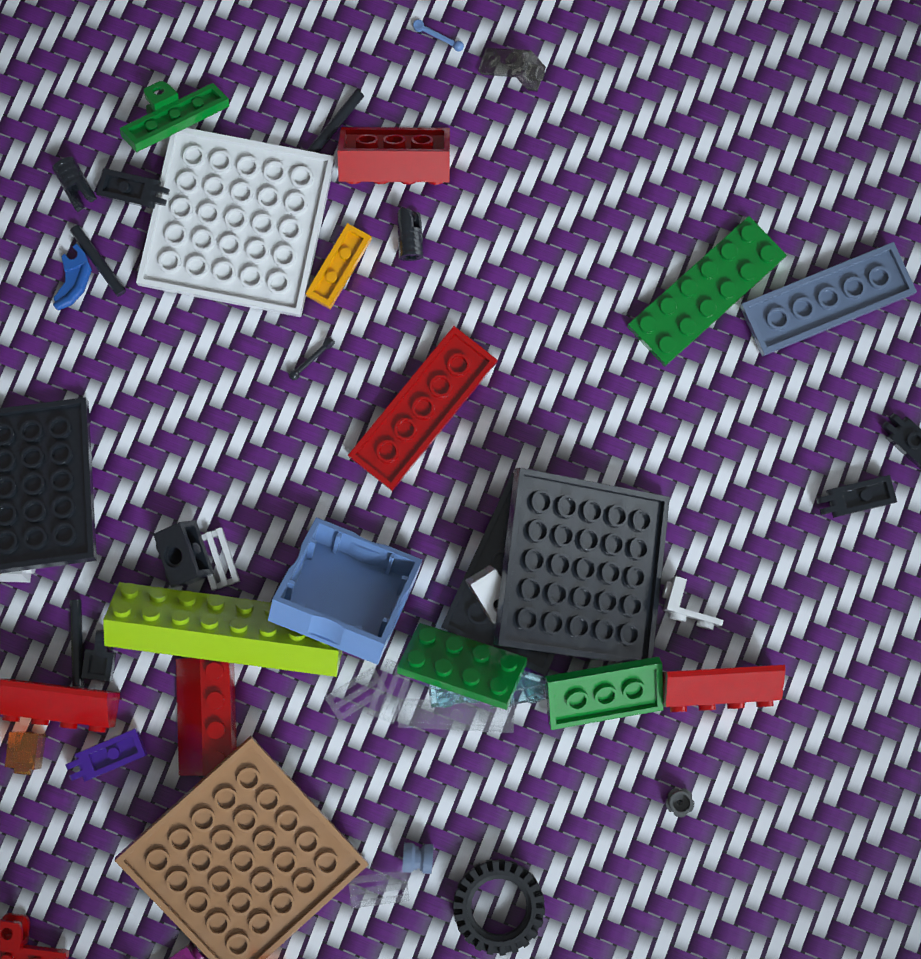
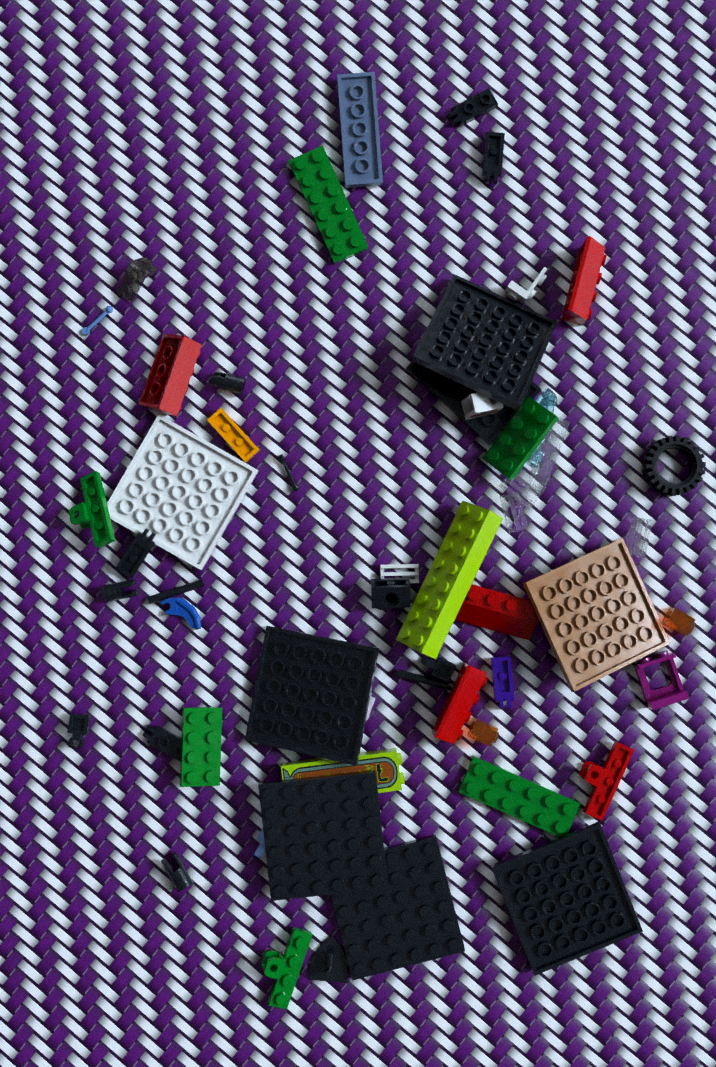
camera: 70 degrees left, 5 degrees up
medium blue tile [268,517,422,665] -> none
black bar [306,89,364,153] -> none
red plate [348,326,498,491] -> none
sand blue wheel [402,842,434,874] -> none
green plate [545,657,663,730] -> none
dark grey plate [666,788,695,817] -> none

